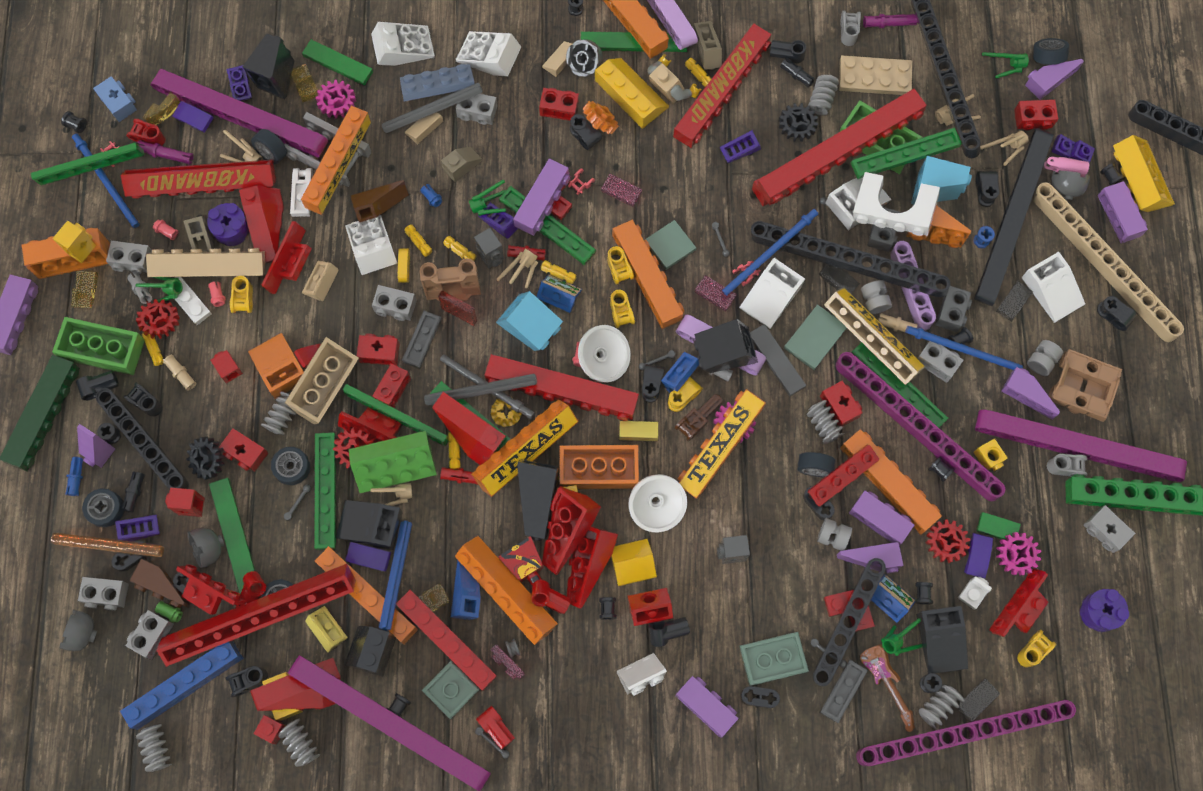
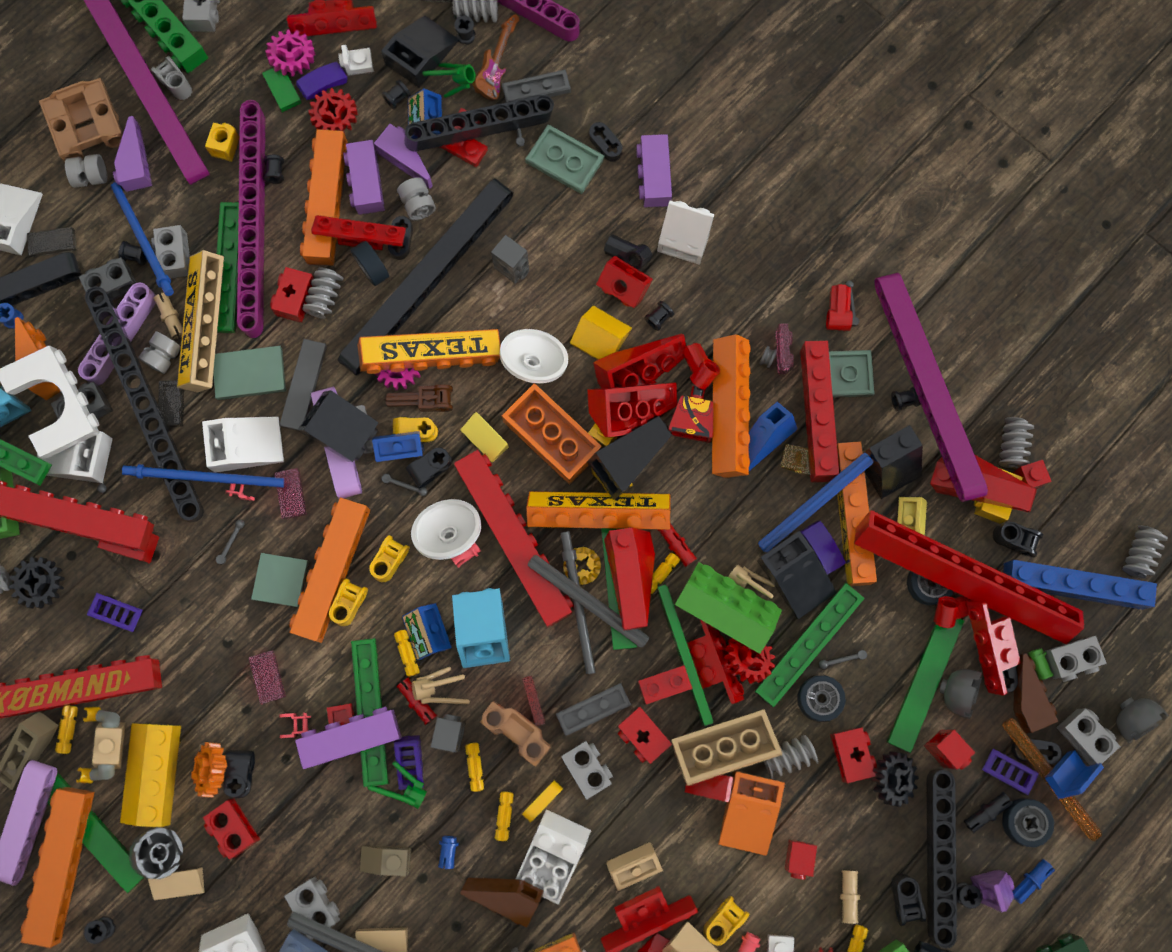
camera: 135 degrees left, 5 degrees up
none -> black beam [338,178,514,376]
none -> blue panel [1045,750,1104,799]

